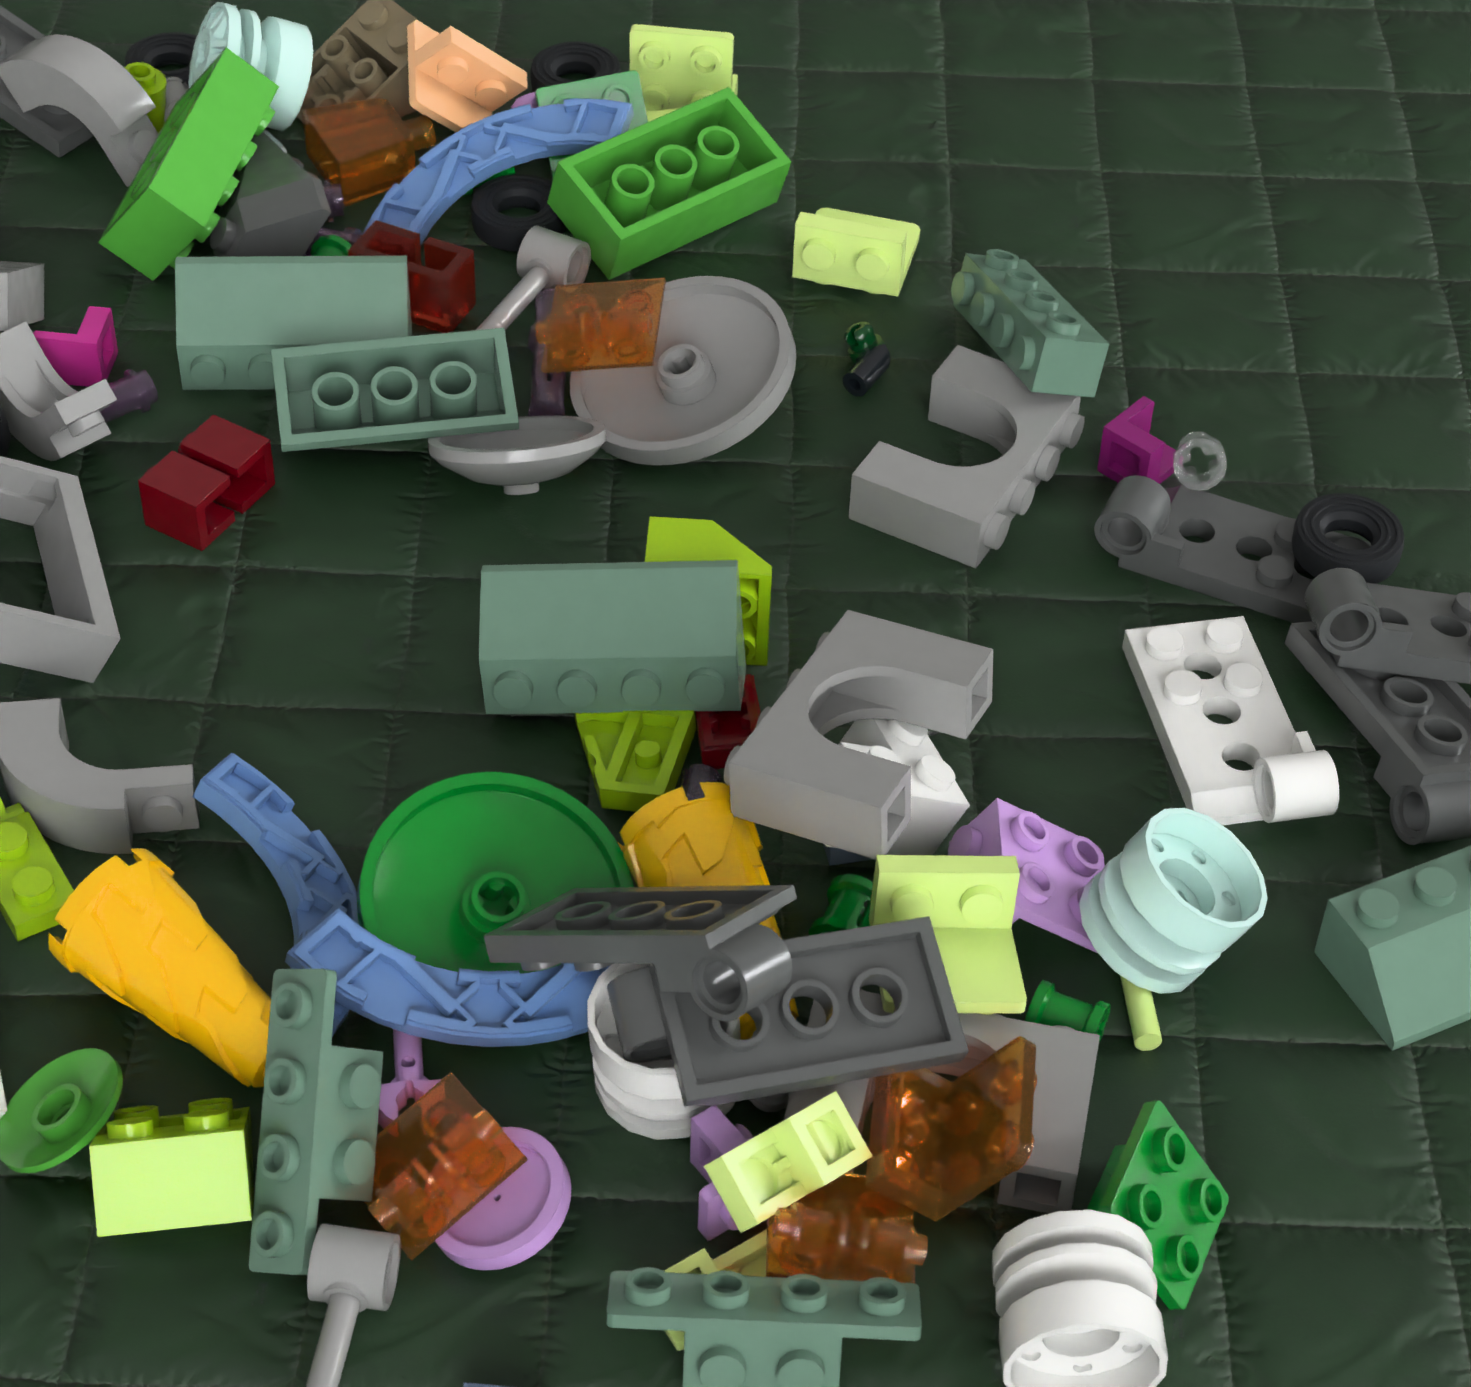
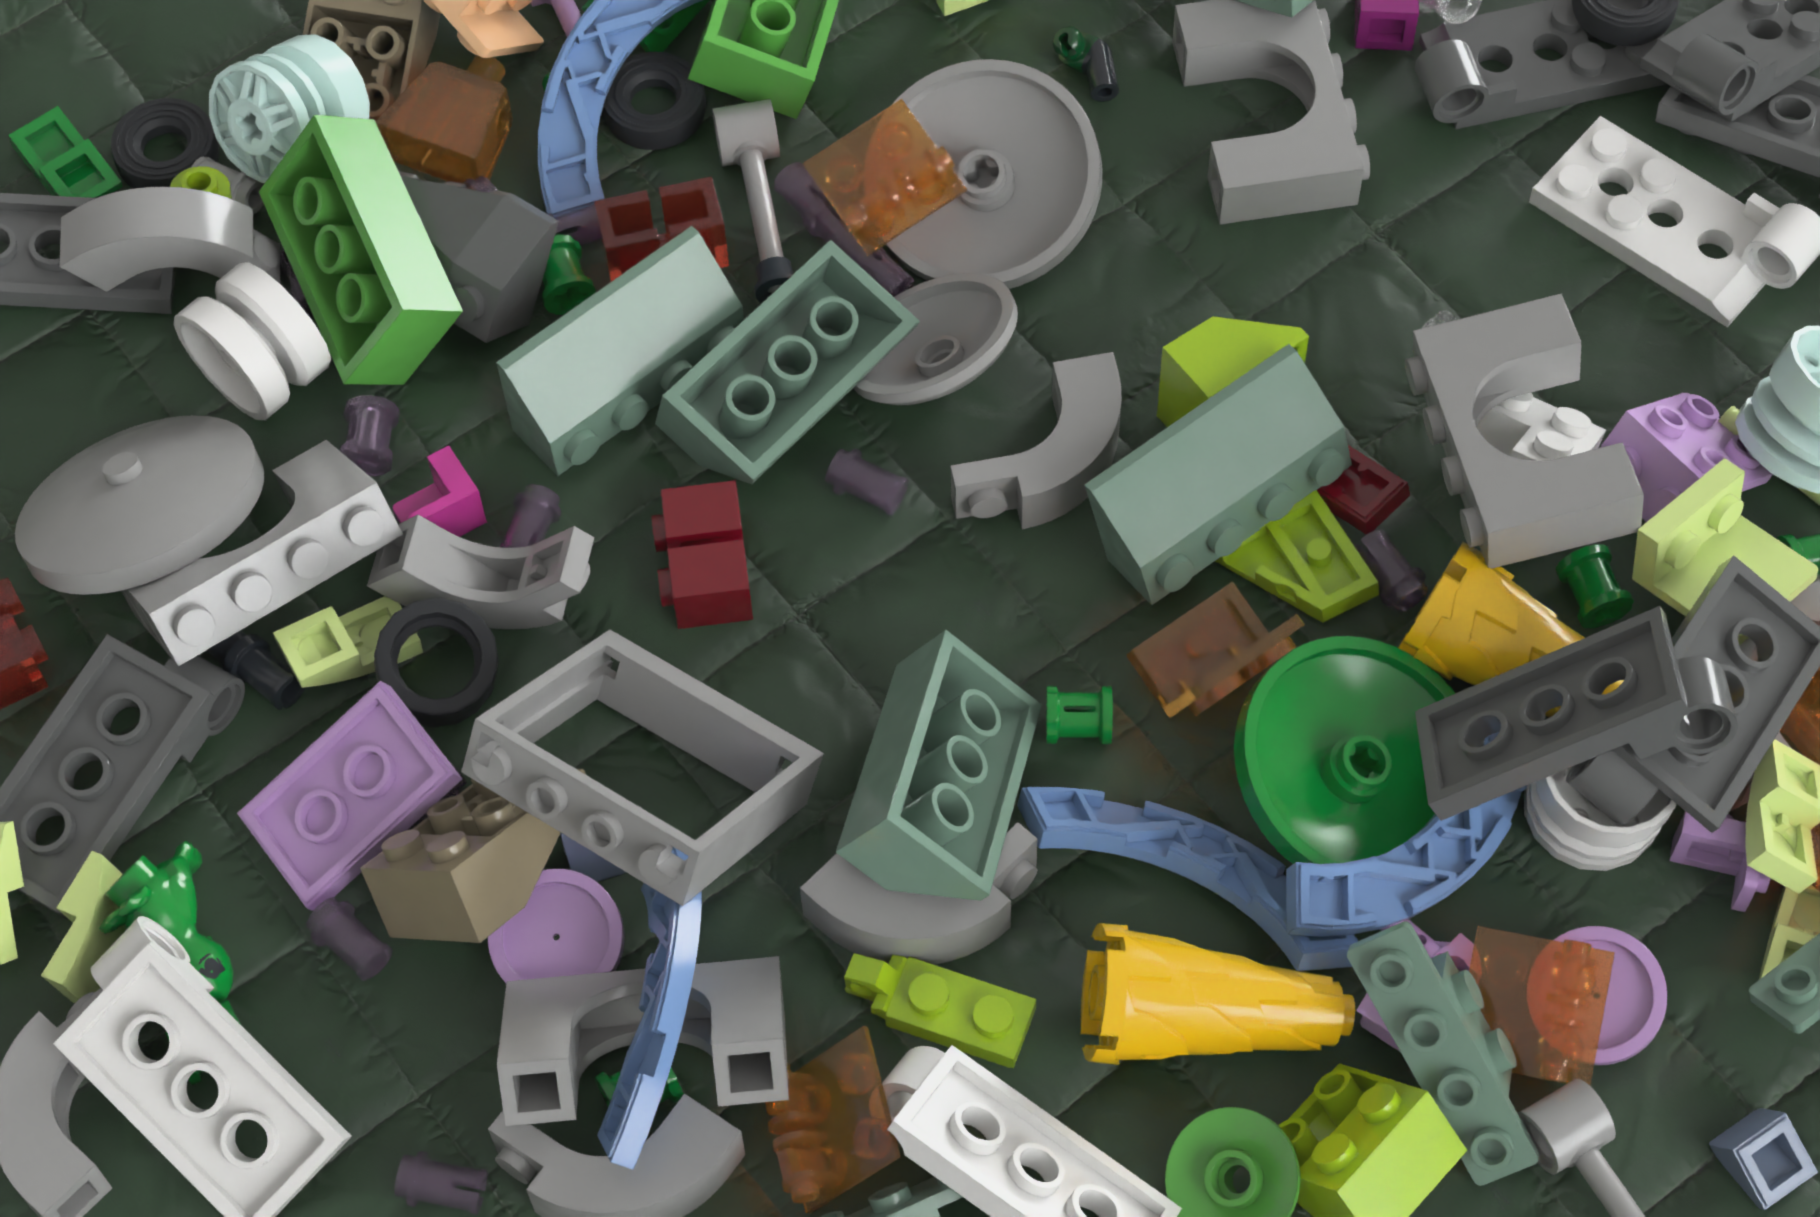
camera: 35 degrees left, 15 degrees up
none -> green slope [8,106,123,198]
none -> white wheel [173,262,331,420]
none -> clear purple bush [339,395,400,476]
none -> clear purple pin [825,448,909,516]
none -> sand green slope [836,630,1042,901]
none -> light grey arch [951,352,1122,529]
none -> green bush [1046,686,1113,744]
none -> clear orange bracket [1126,582,1305,718]

